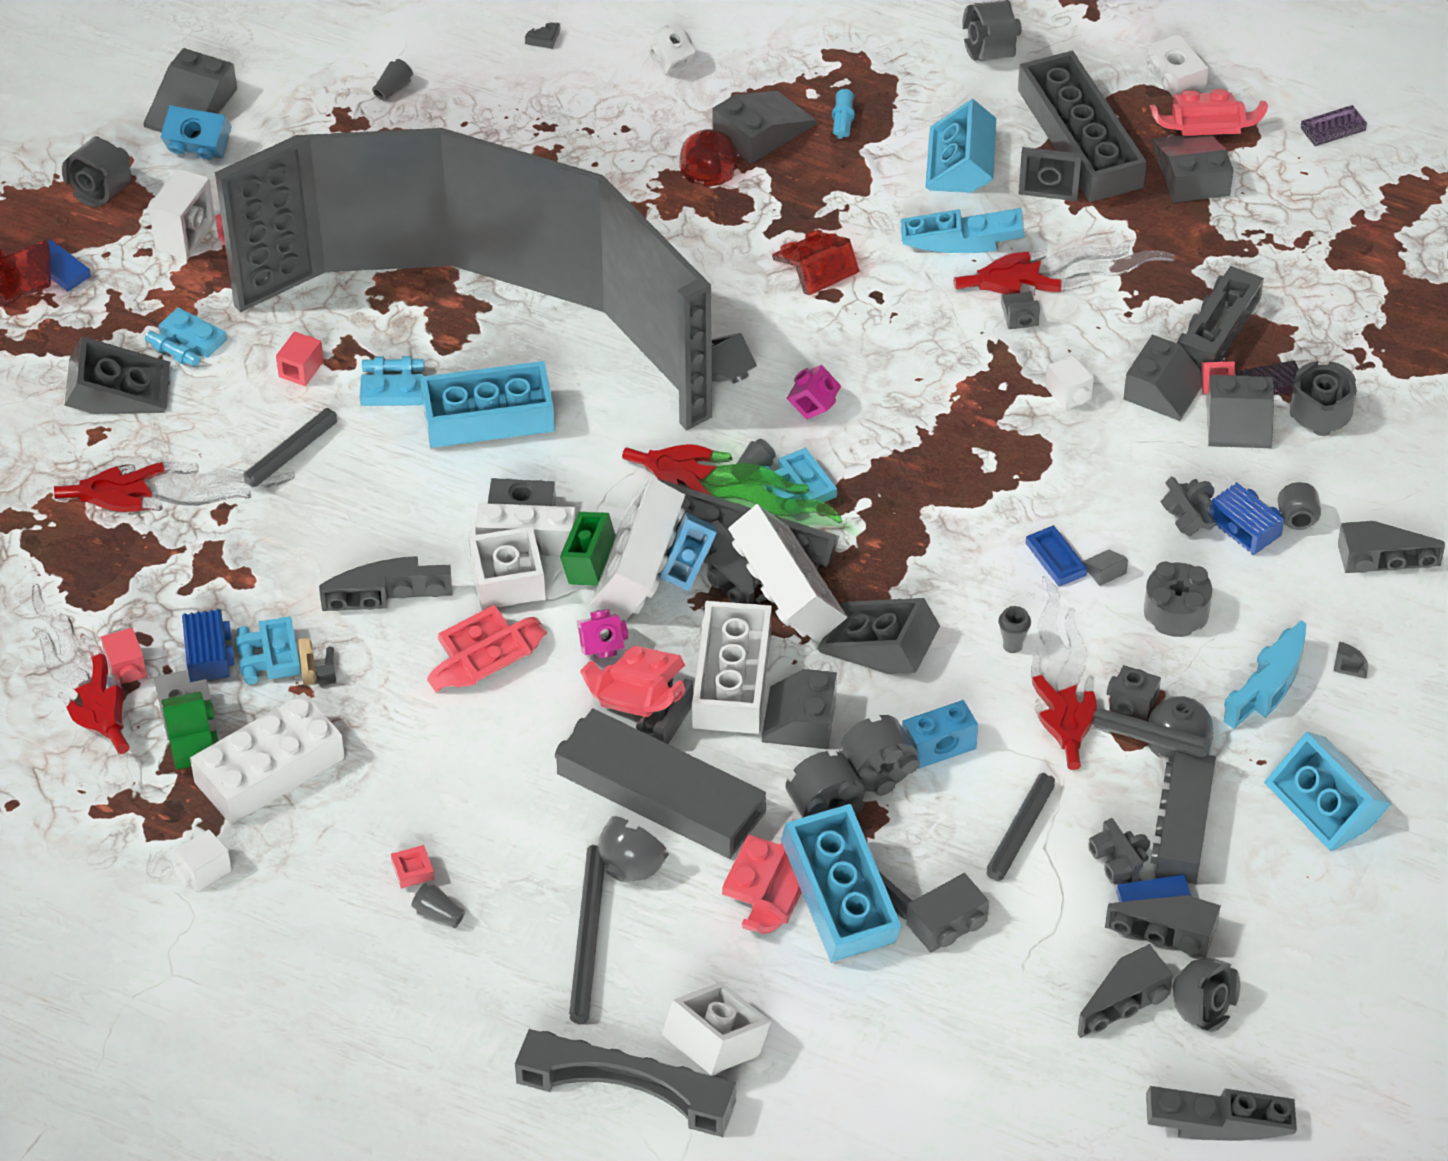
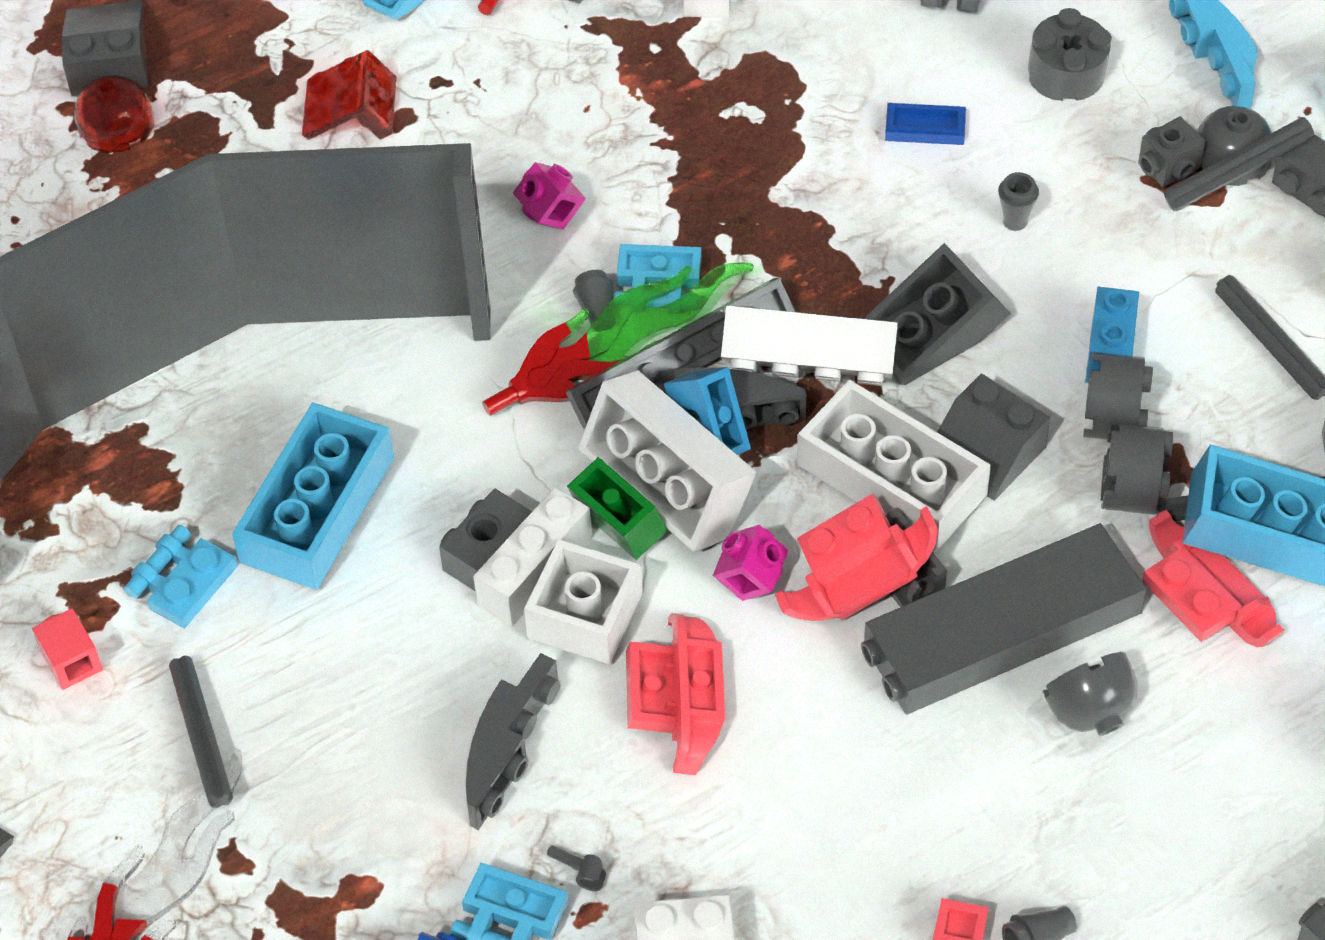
camera: 55 degrees left, 5 degrees up
tan tile [298,638,316,685] -> none
dark grey axle [569,844,605,1023] -> none
piece [1031,575,1097,770] -> none
dark grey slope [1082,549,1128,586] -> none

